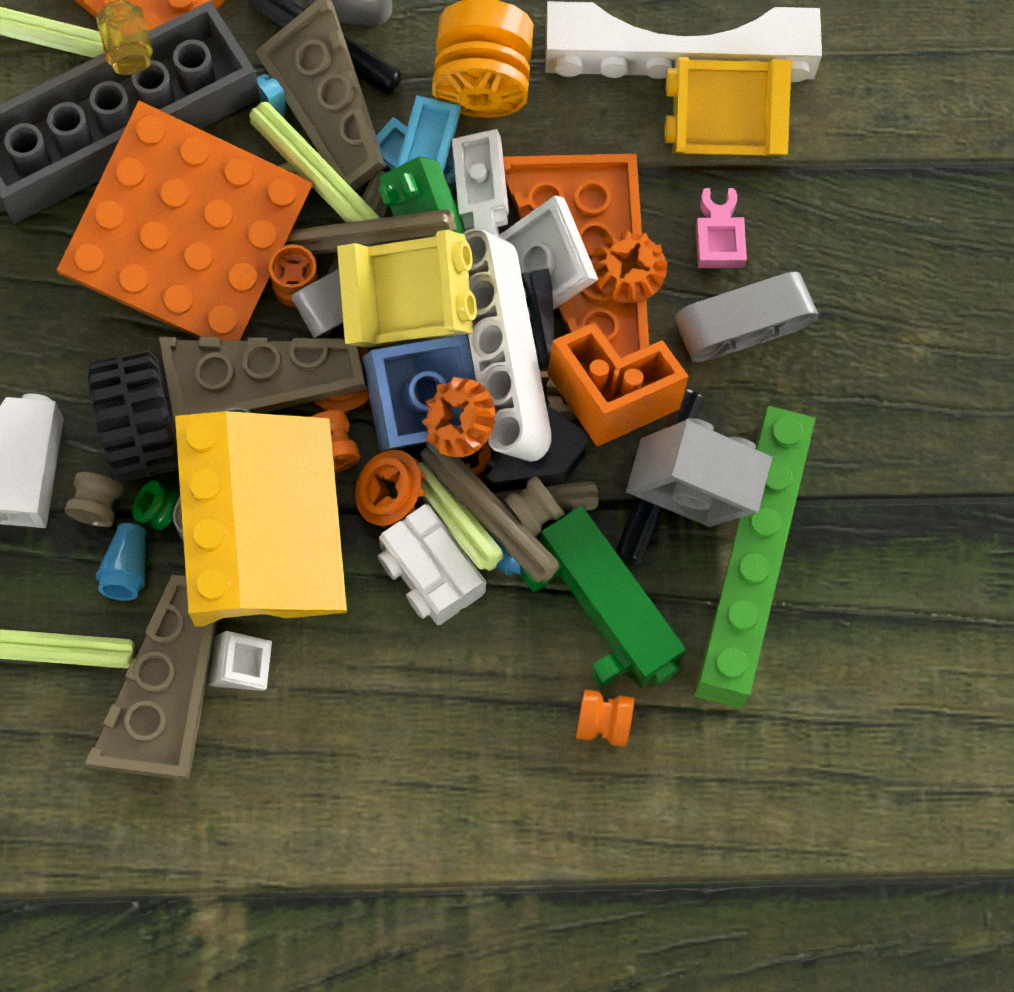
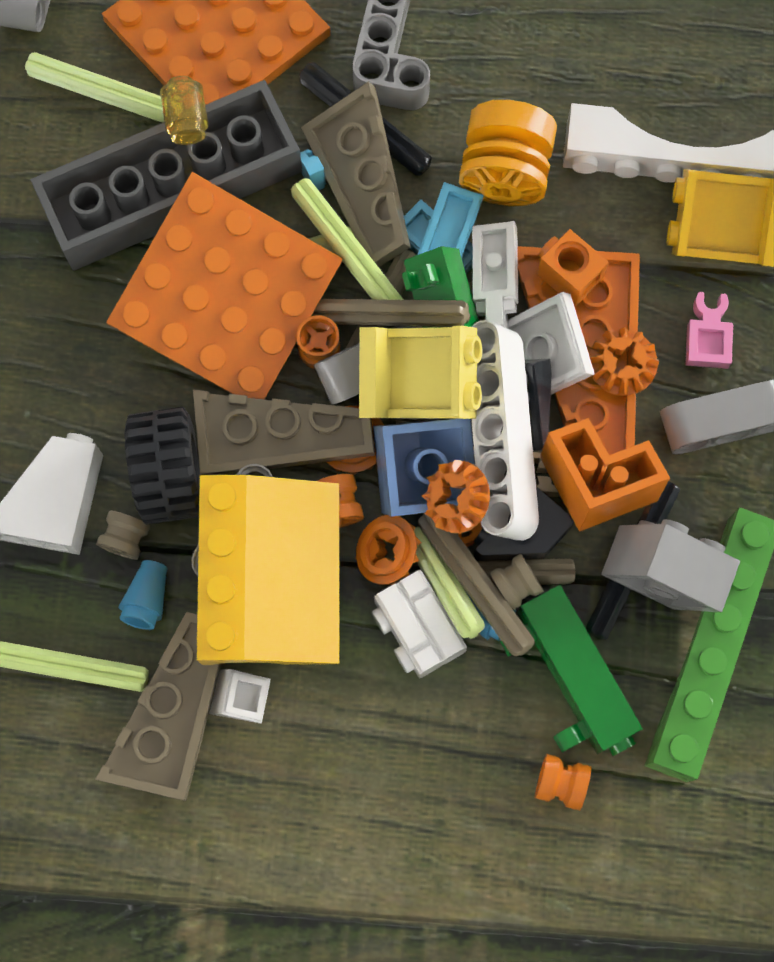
camera: 10 degrees right, 5 degrees up
green bush [132,480,179,531] -> none
none -> orange brick [537,229,609,307]

